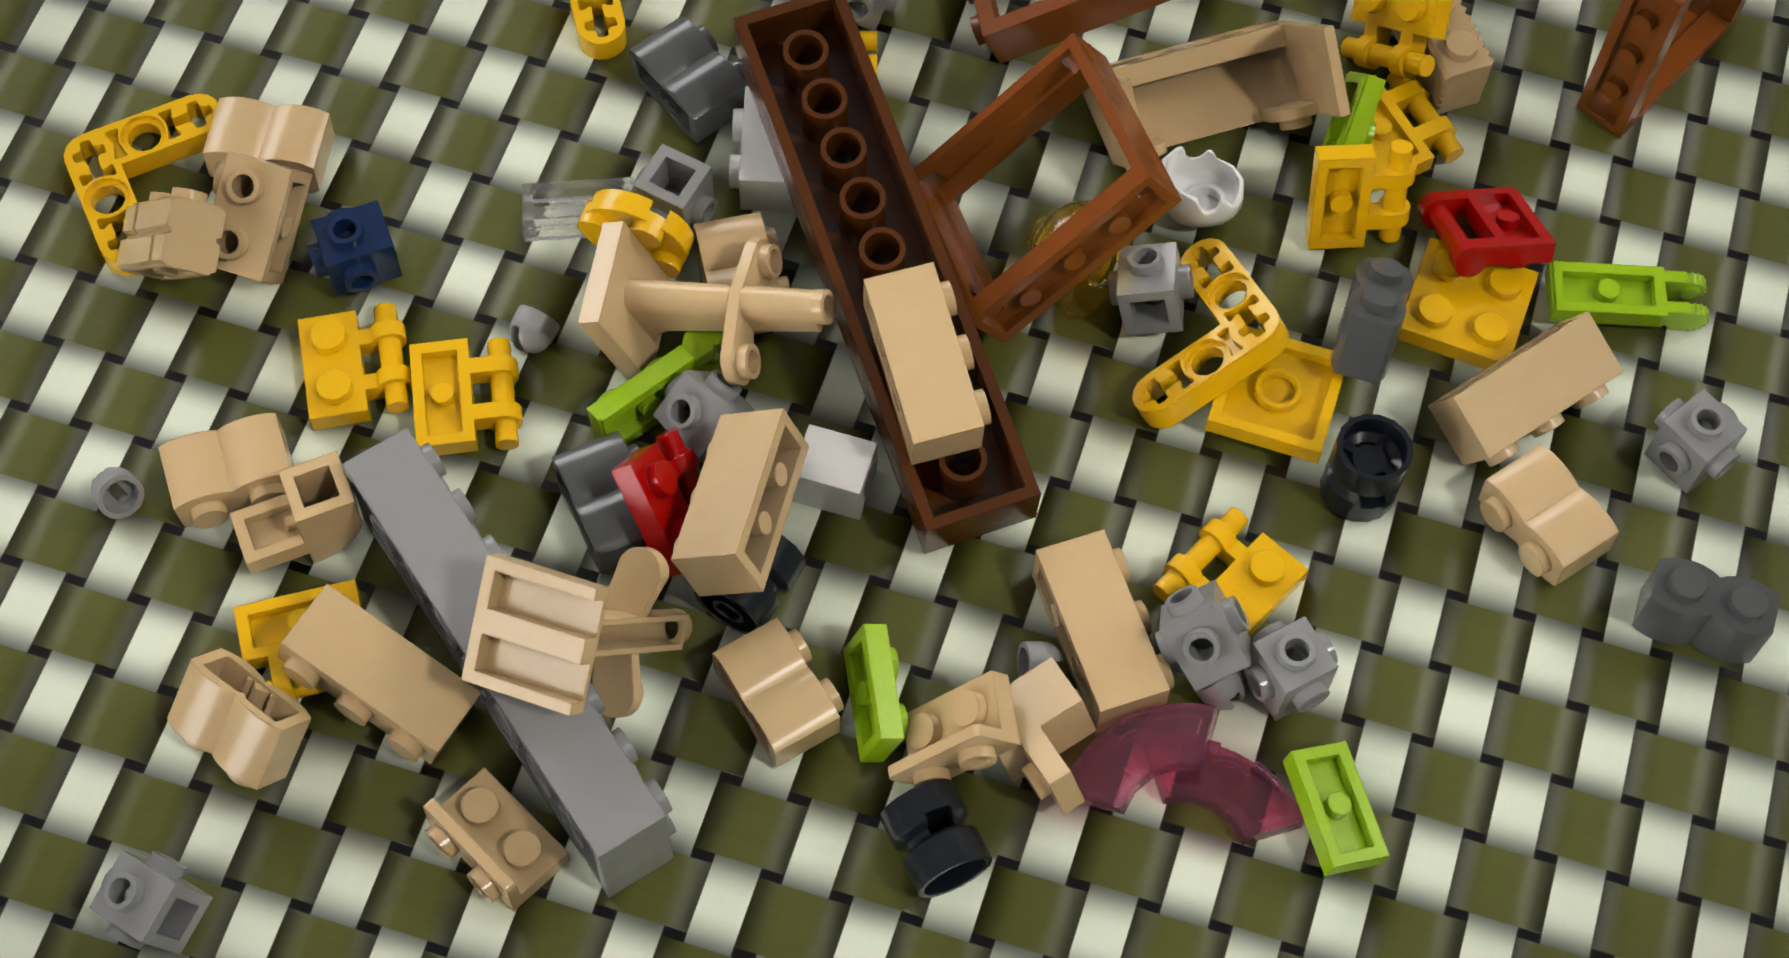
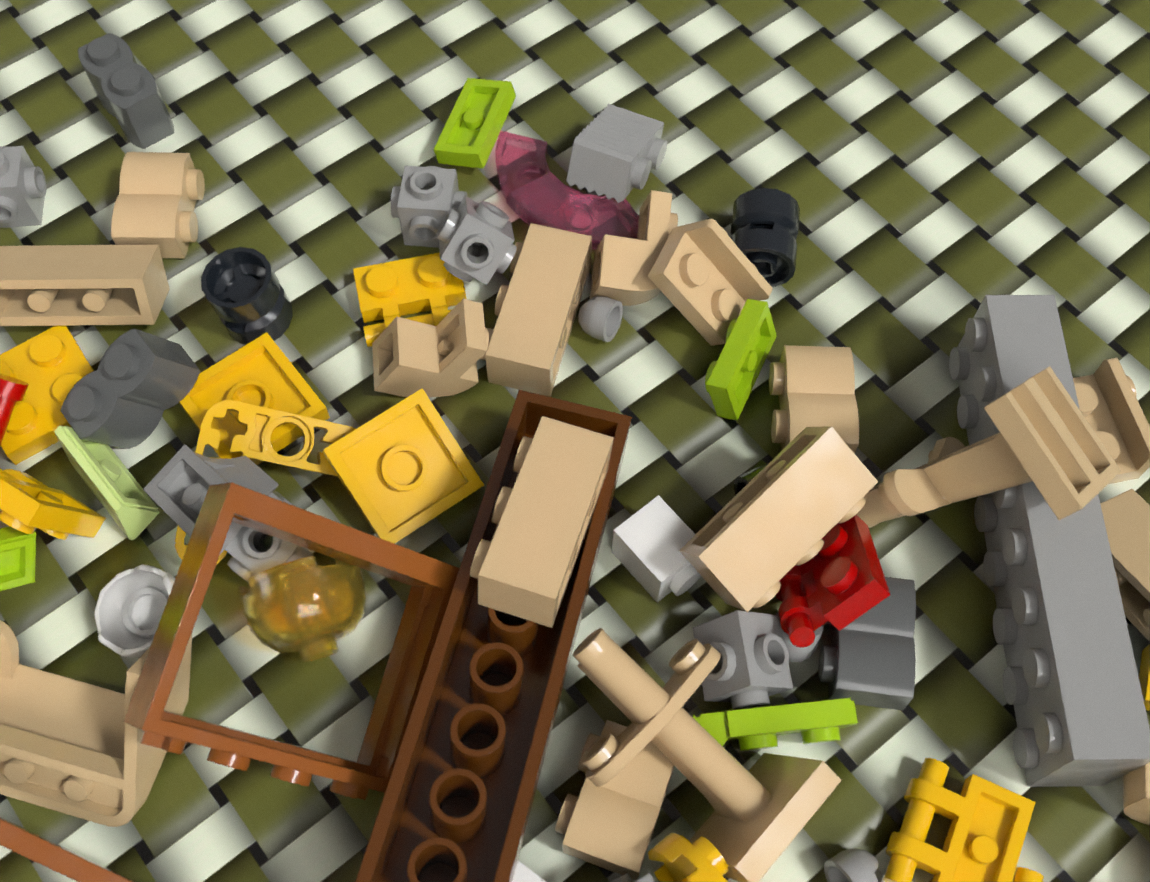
camera: 145 degrees left, 0 degrees up
none -> yellowish green slope [54,425,160,540]
none -> light grey slope [143,444,279,554]
none -> yellow plate [322,388,484,544]
none -> tan brick [372,298,489,398]
none -> light grey brick [566,104,667,203]

